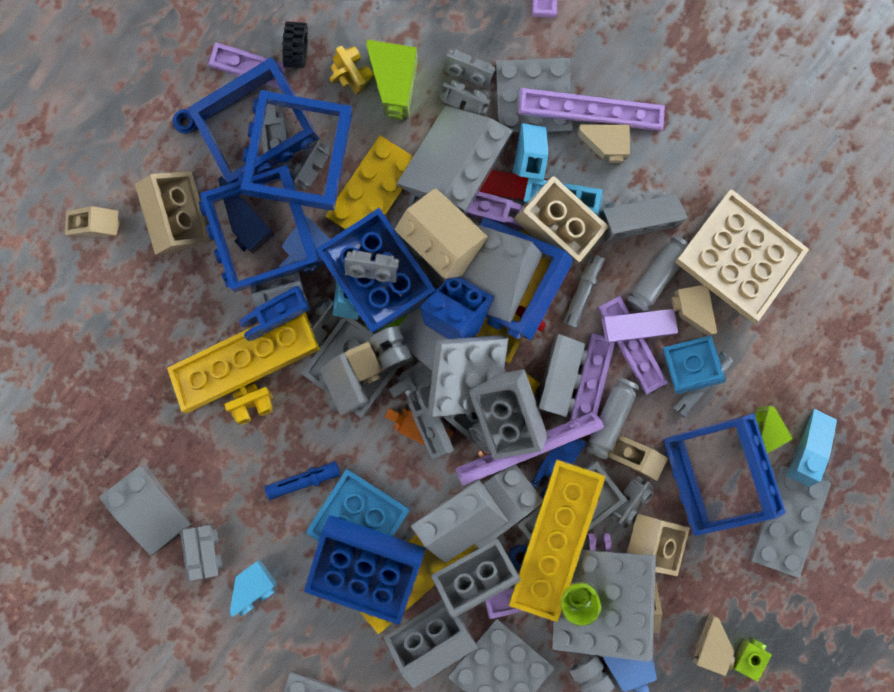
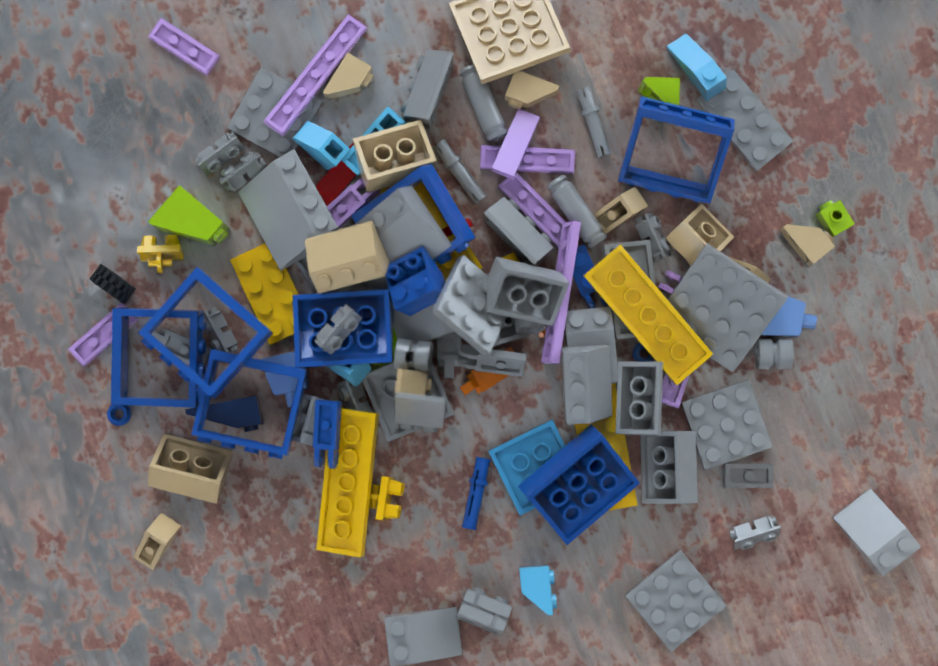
camera: 60 degrees left, 0 degrees up
lime hair [560,582,601,626] -> none
dark azure tile [663,335,725,395] -> none

